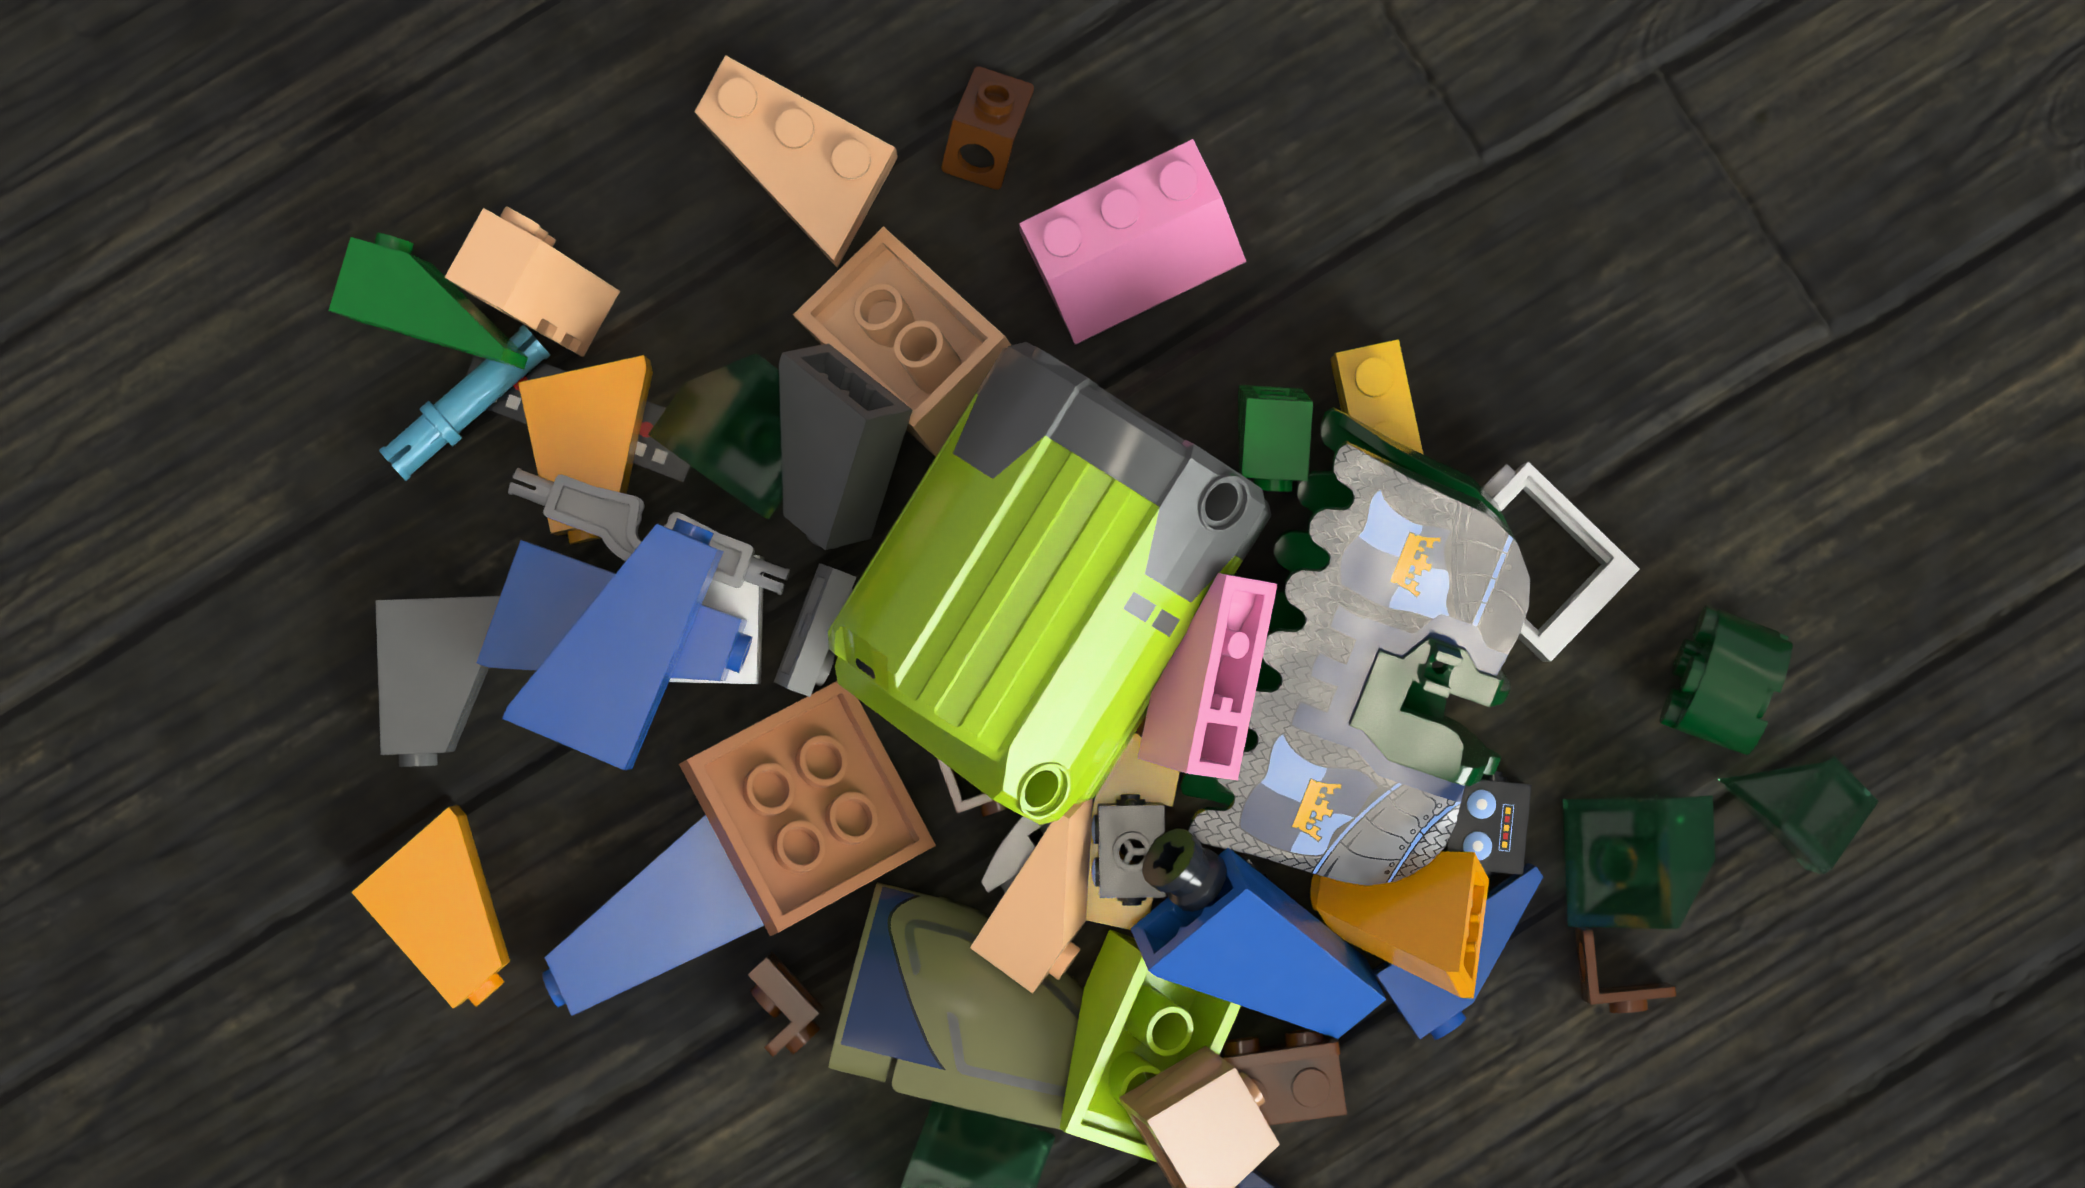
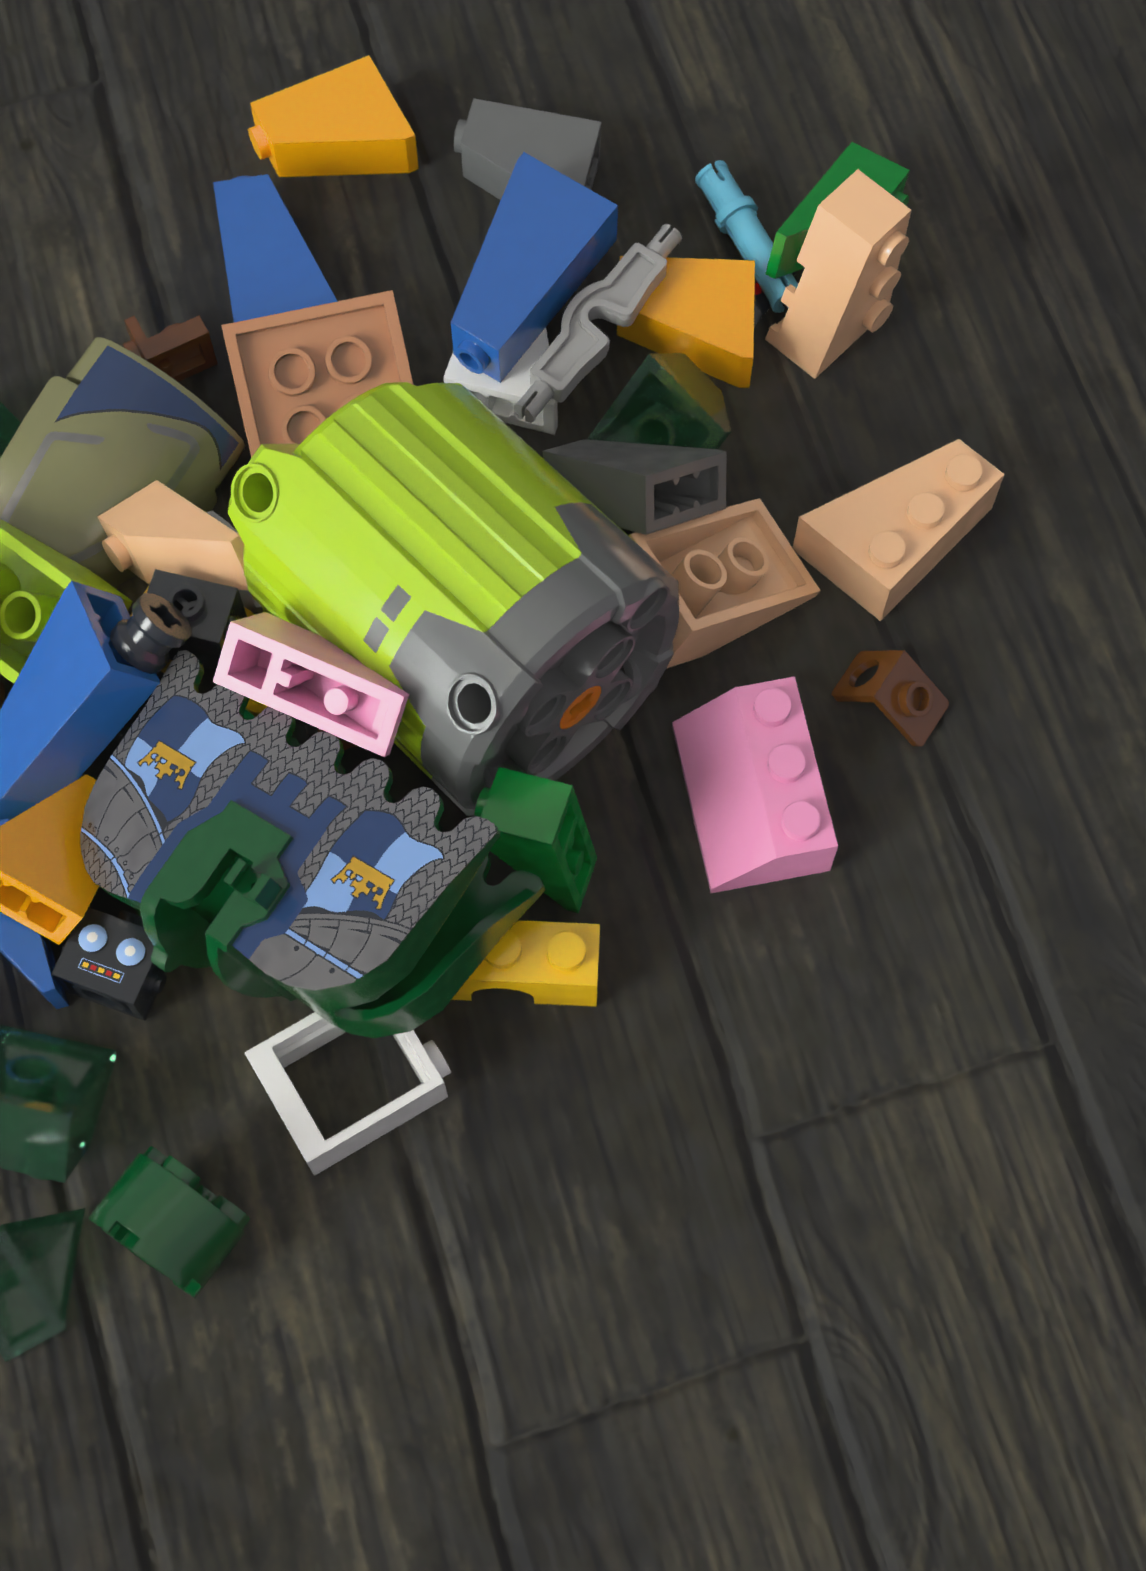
camera: 105 degrees right, 20 degrees down
blue slope [502,518,724,770] -> none

